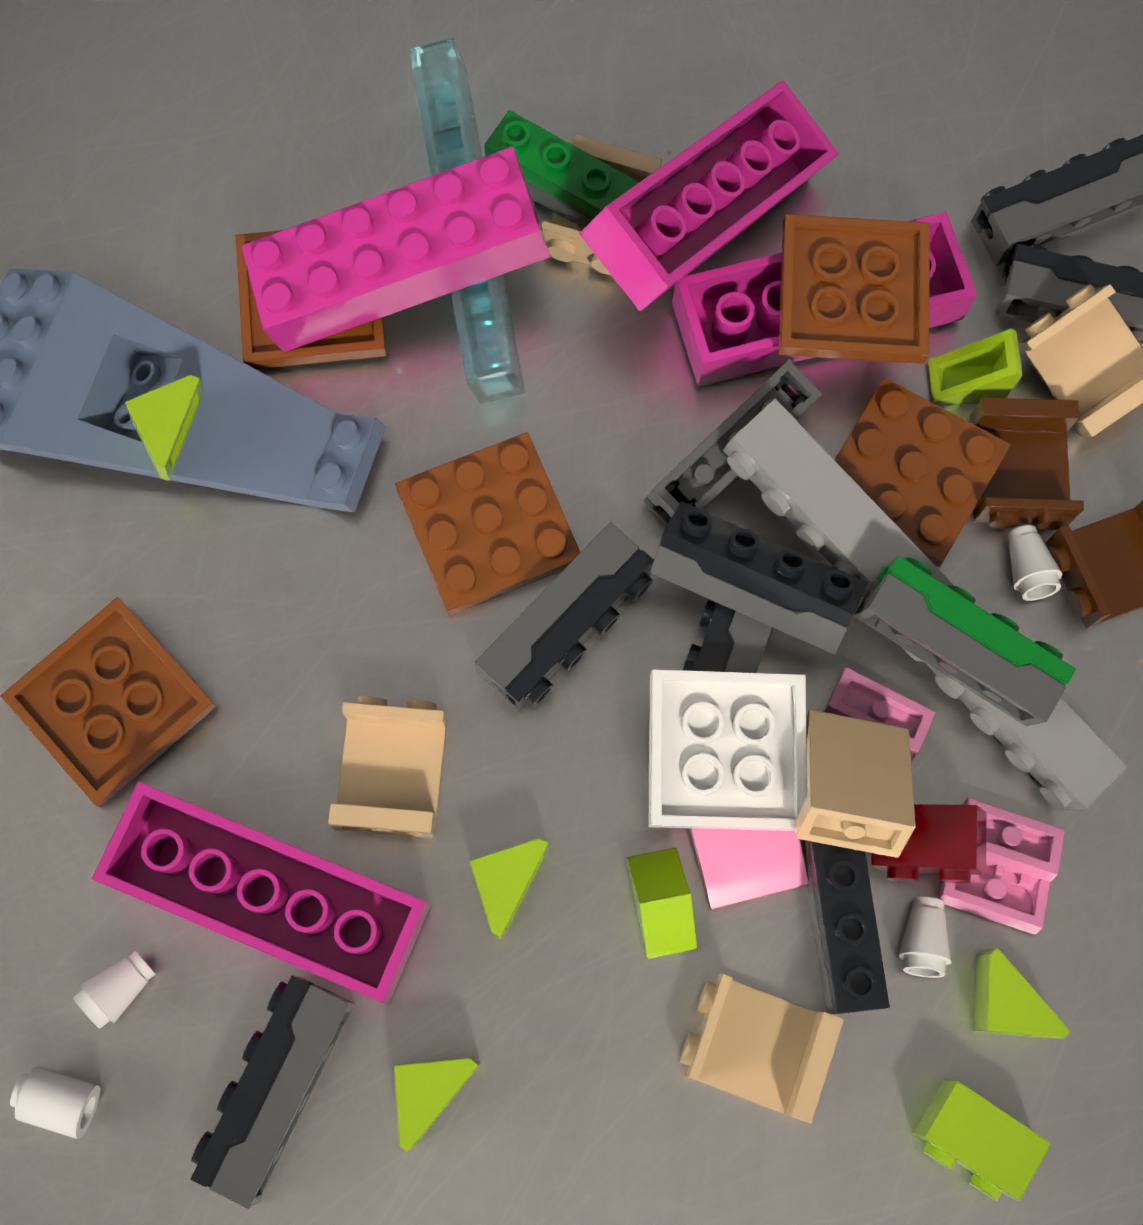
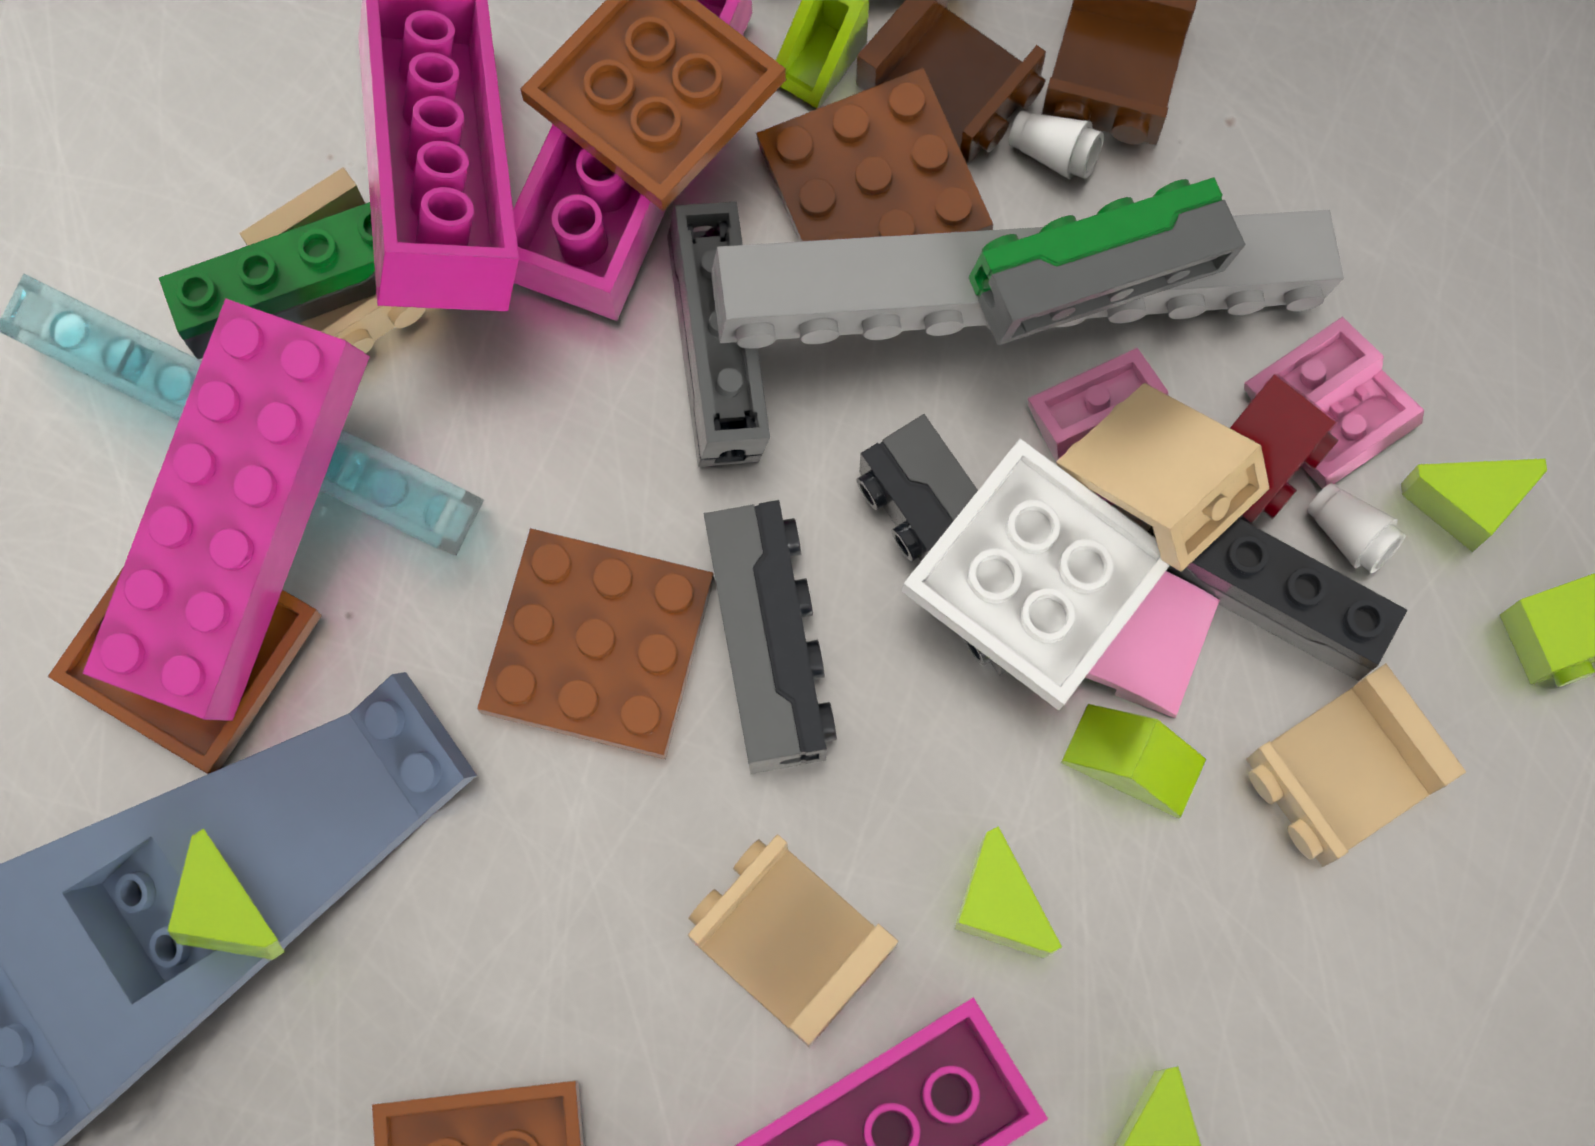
camera: 50 degrees left, 0 degrees up
black piece [650,501,868,655] -> none

